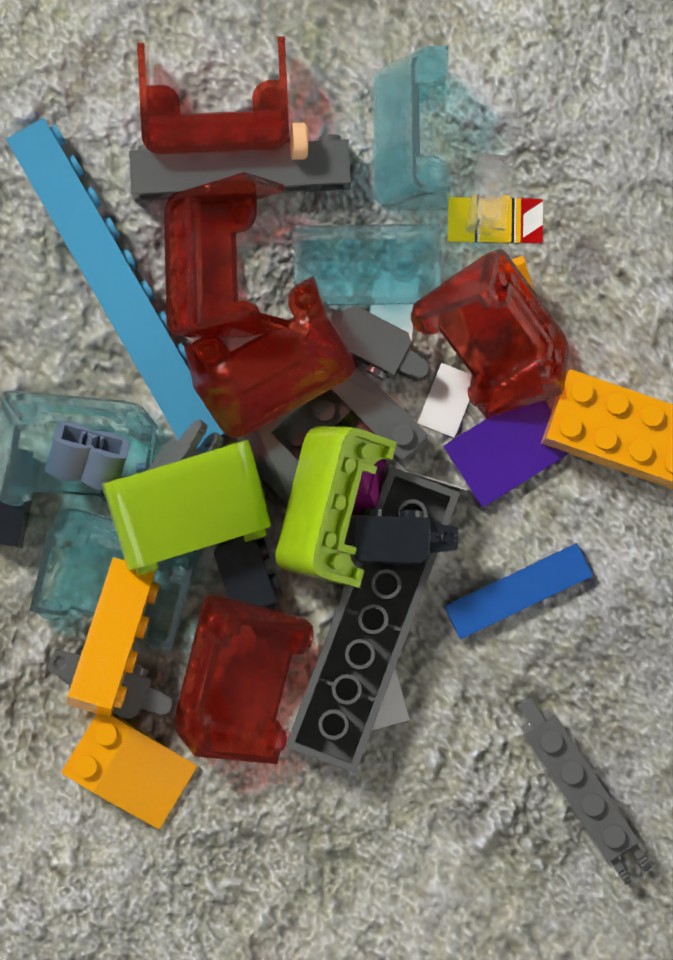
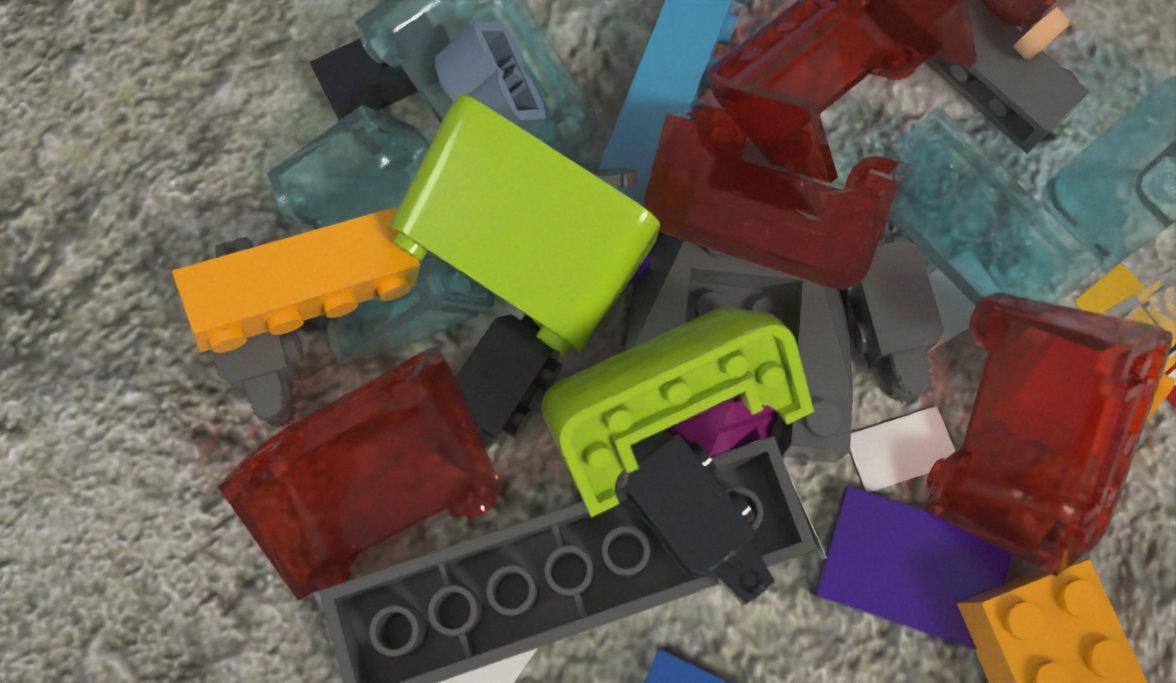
camera: 50 degrees right, 10 degrees down
light orange slope [61,714,198,829] -> none

